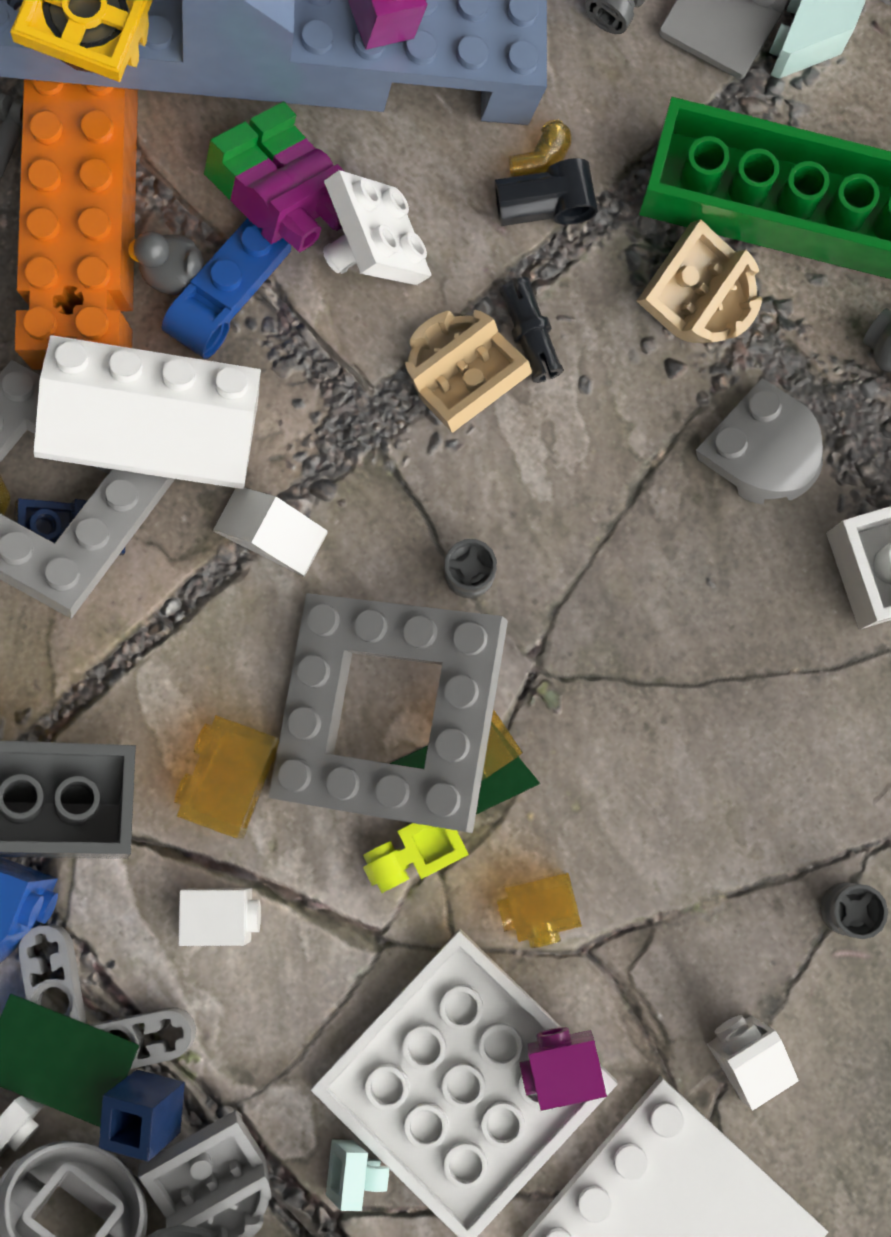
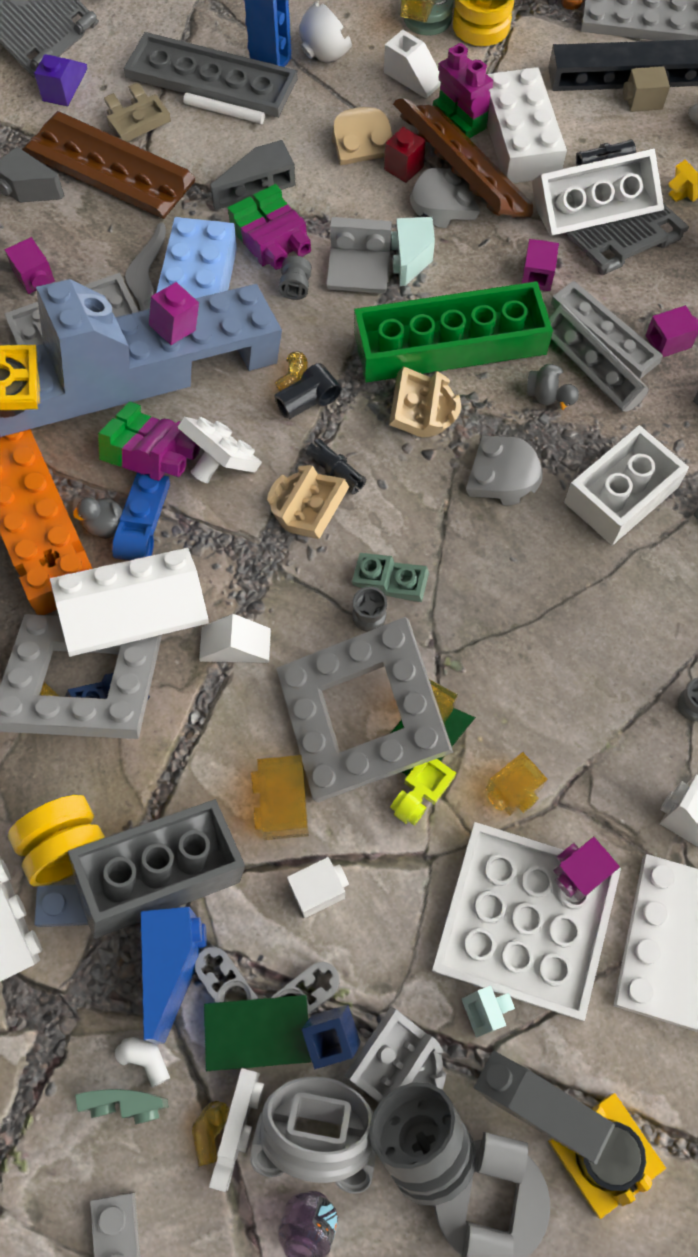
camera: 25 degrees left, 15 degrees down
none -> sand green slope [352,553,429,602]

